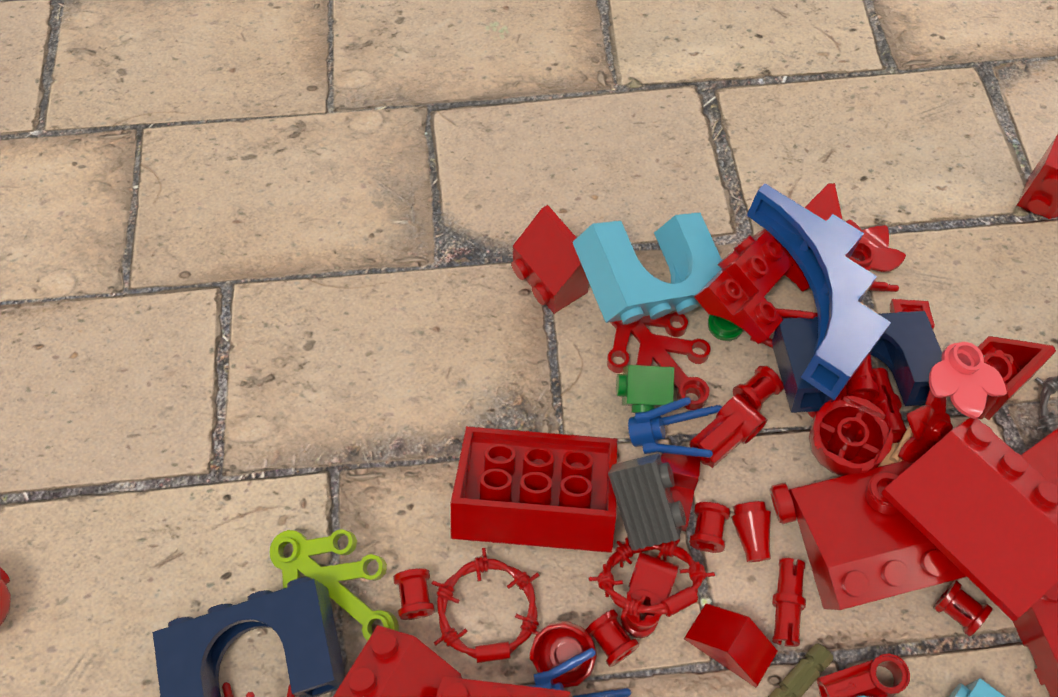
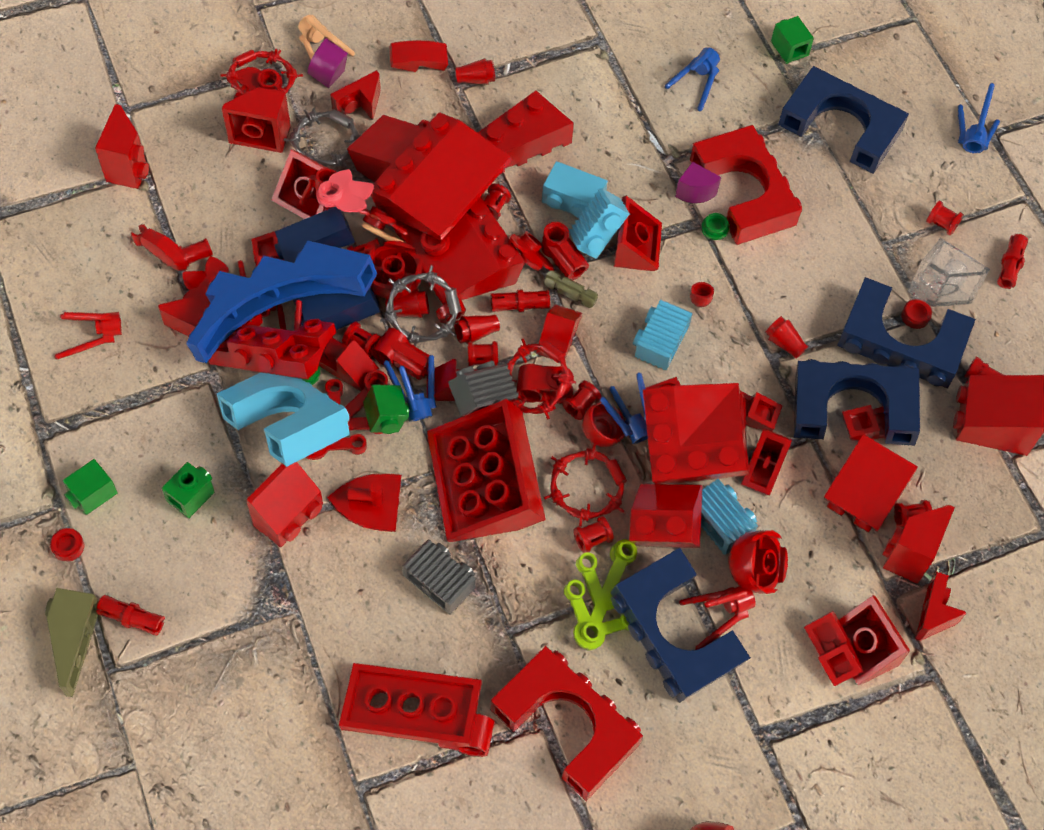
camera: 110 degrees left, 0 degrees up
none -> olive slope [45,588,99,698]
none -> red tile [50,528,85,562]
none -> red plant [54,312,122,359]
none -> green brick [62,459,118,515]
none -> red pin [96,595,165,636]
none -> red arm [130,224,213,271]
none -> green brick [161,462,215,519]
none -> red slope [319,337,379,391]
none -> red shield [327,474,402,532]
none -> red hinge [339,663,495,757]
none -> flat silver piece [380,265,461,347]
none -> red cone [385,289,430,318]
none -> dark grey brick [402,539,476,615]
none -> red arch [490,646,643,801]
none -> red plate [509,231,554,271]

